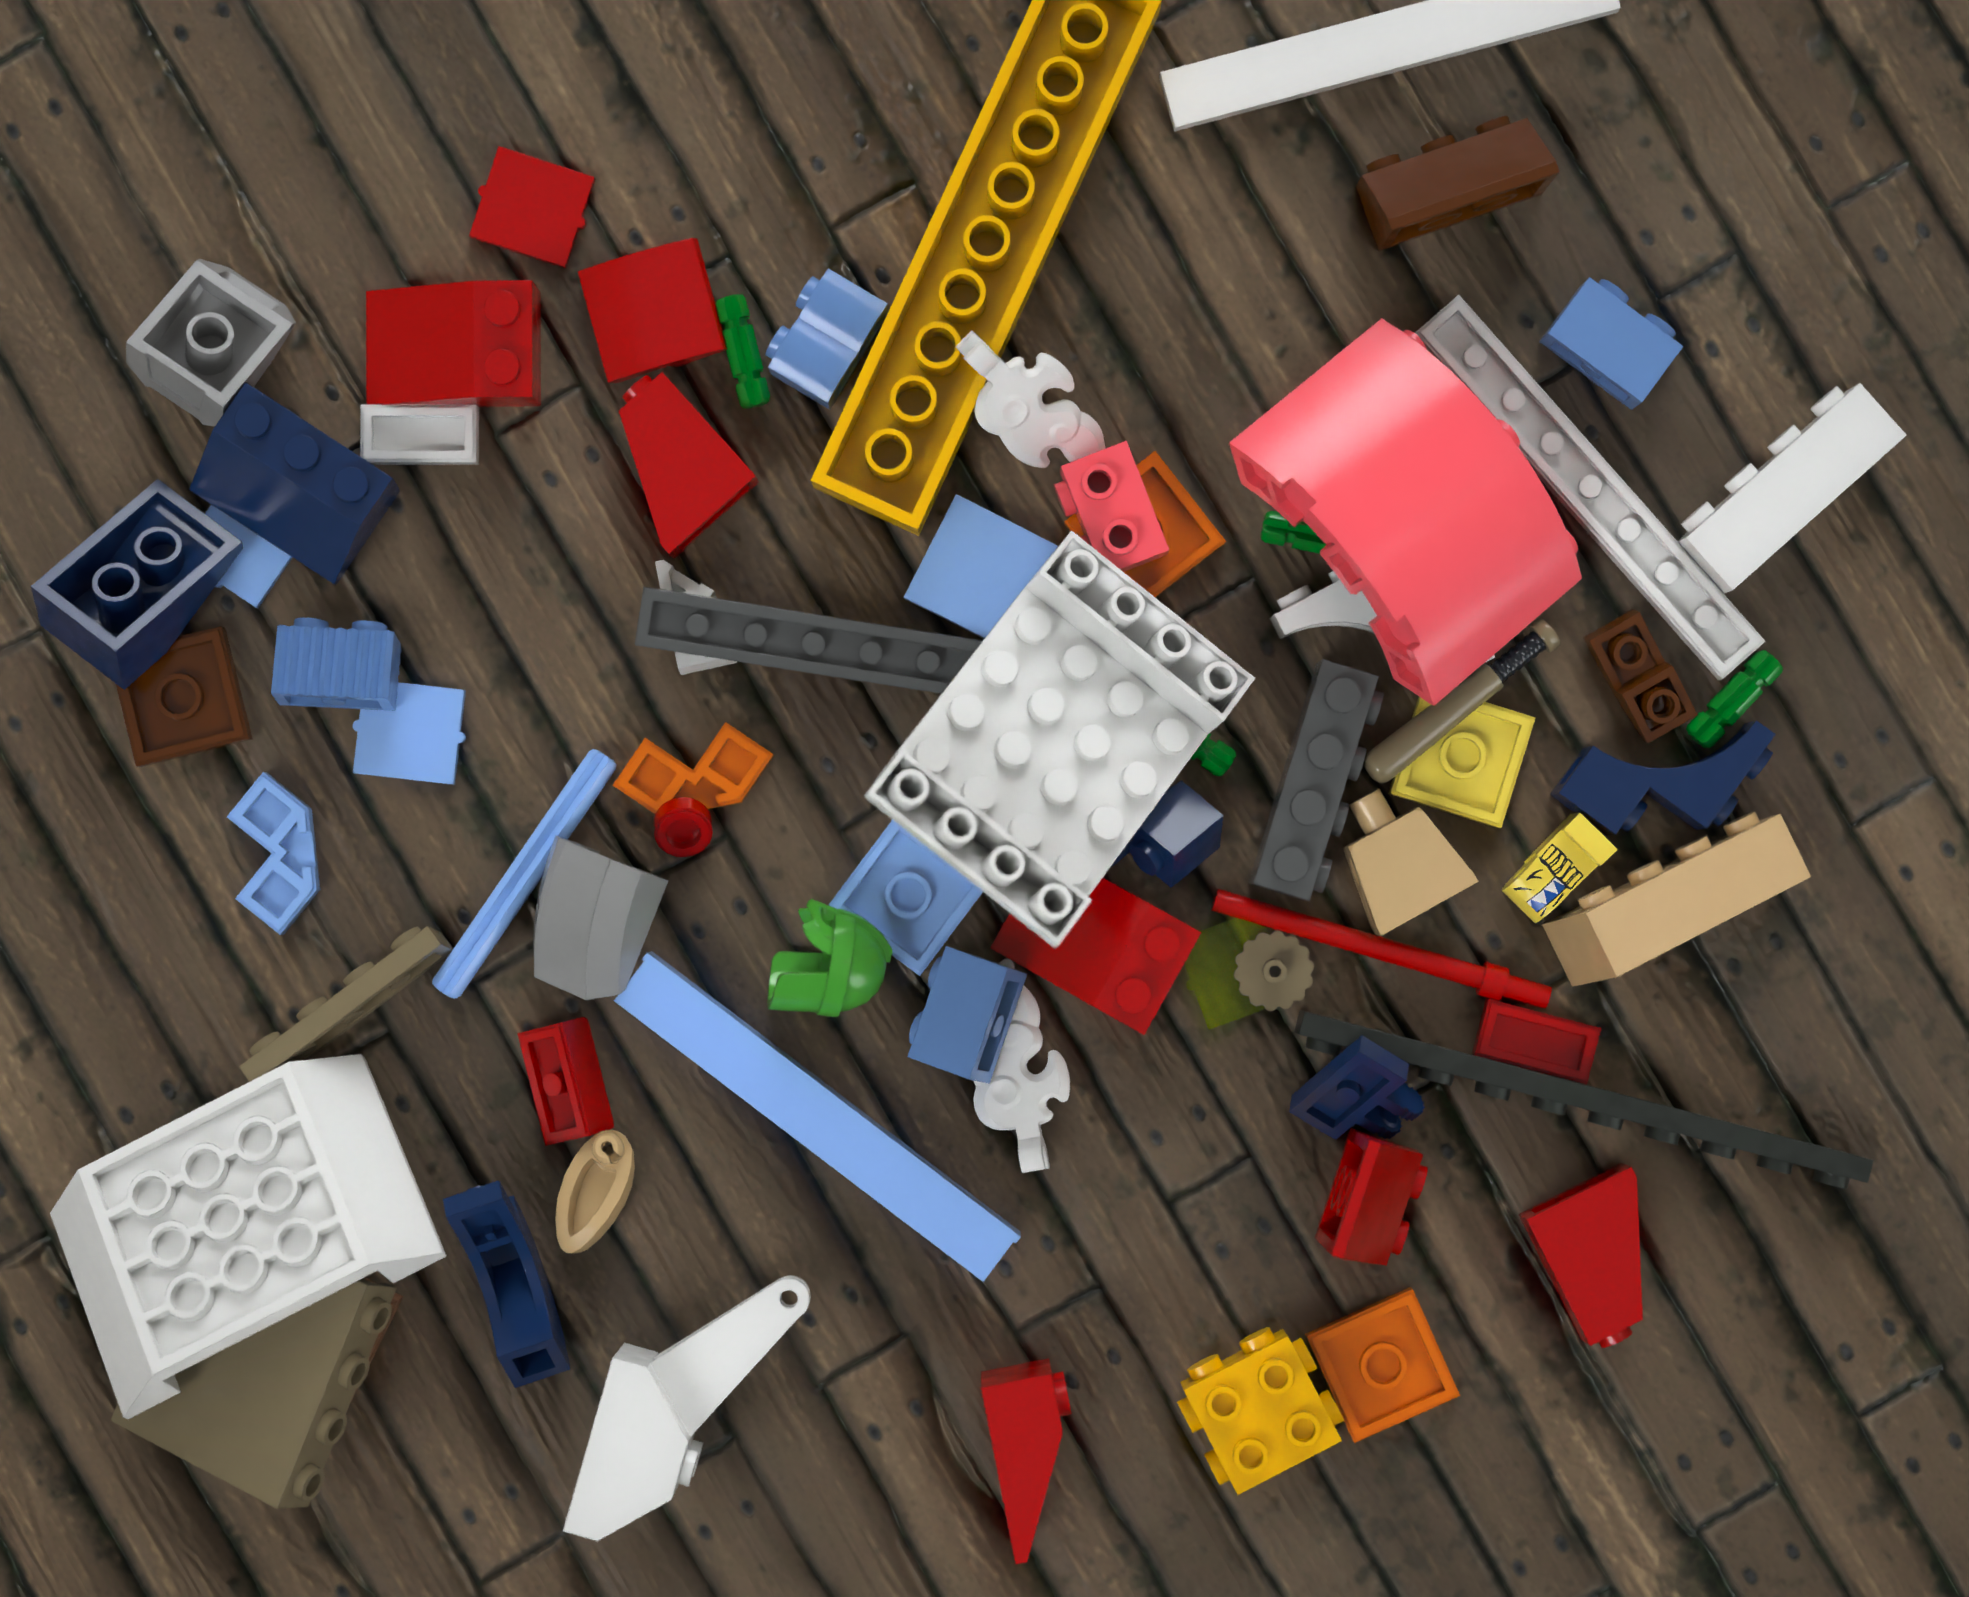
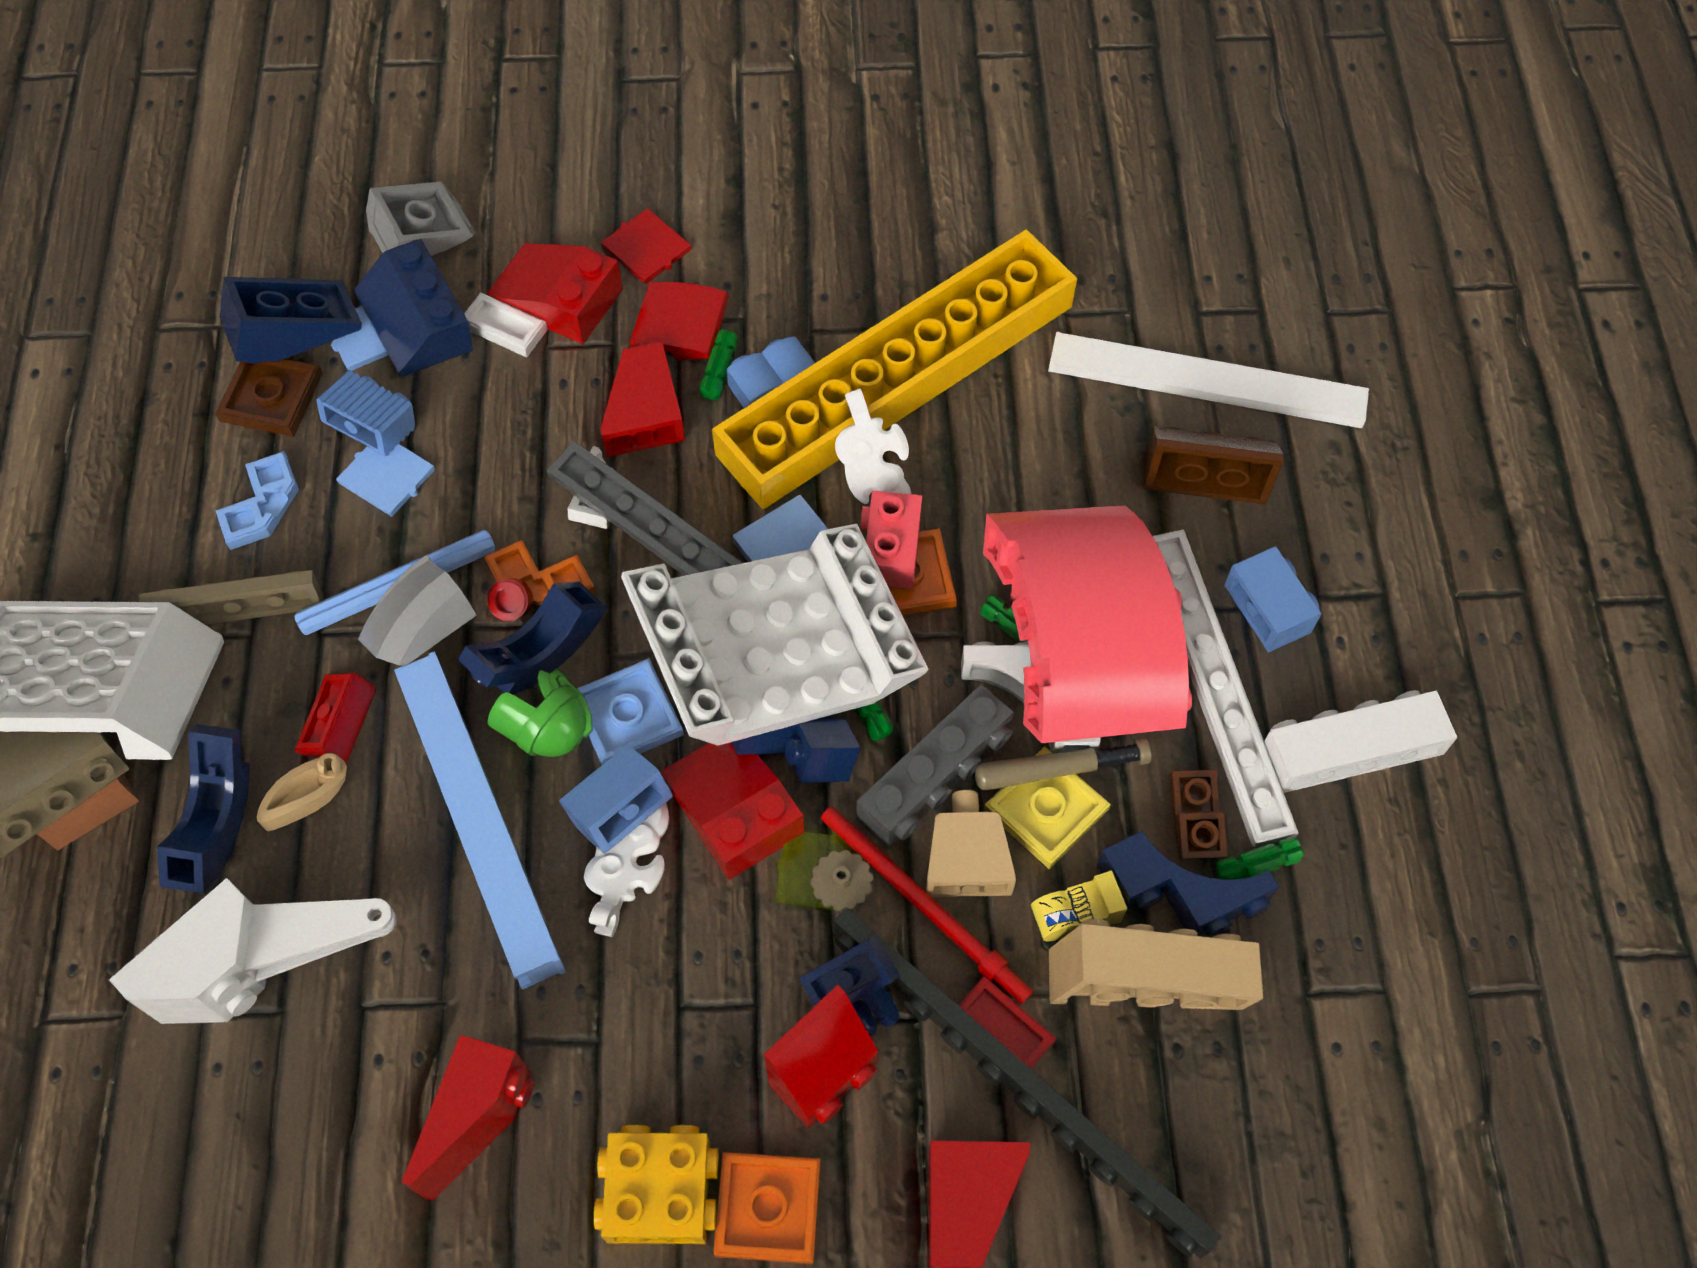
camera: 30 degrees right, 25 degrees down
none -> dark blue arch [458,581,608,694]

